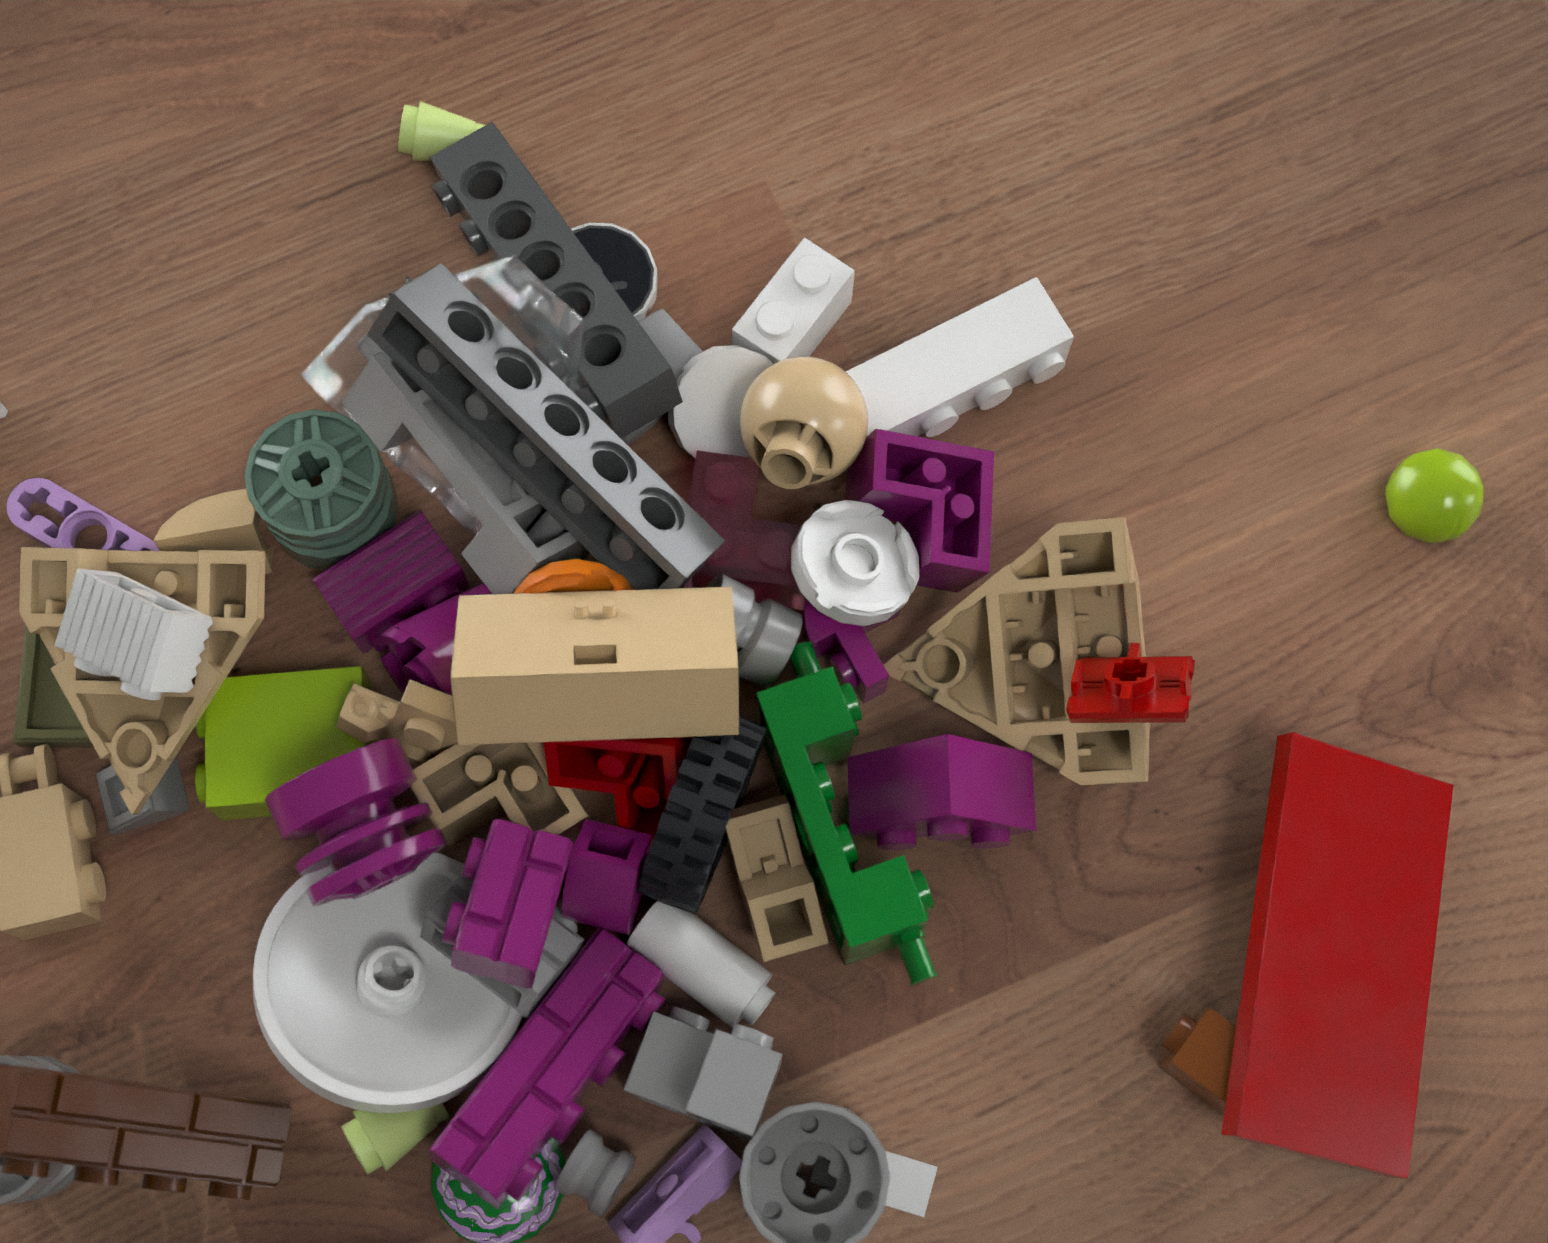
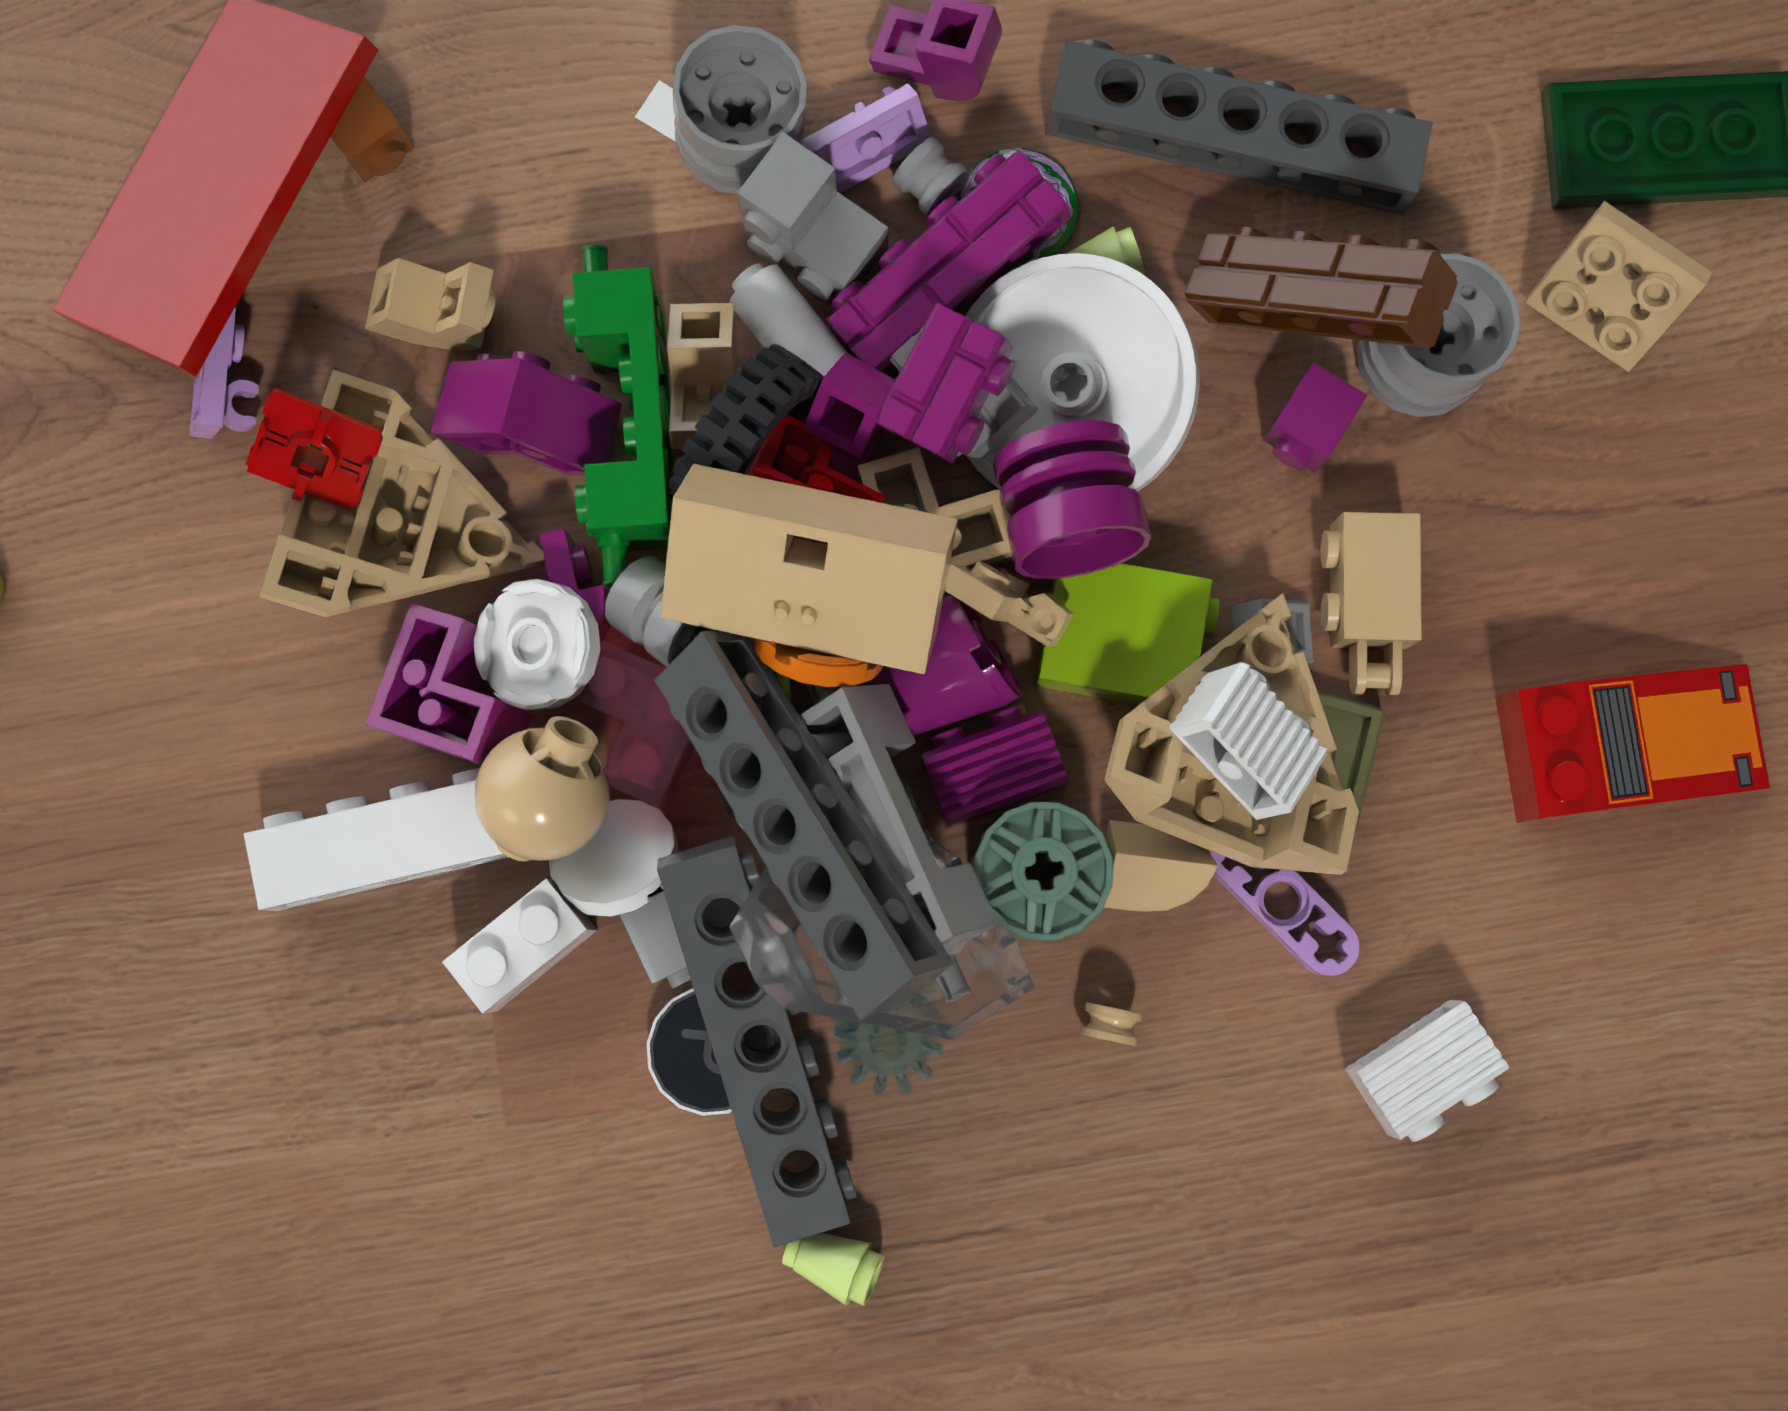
camera: 165 degrees left, 10 degrees up
none -> lavender plate [189,306,259,439]
none -> tan brick [365,258,496,351]
none -> tan bush [1080,1002,1143,1046]
none -> magenta brick [1263,362,1368,472]

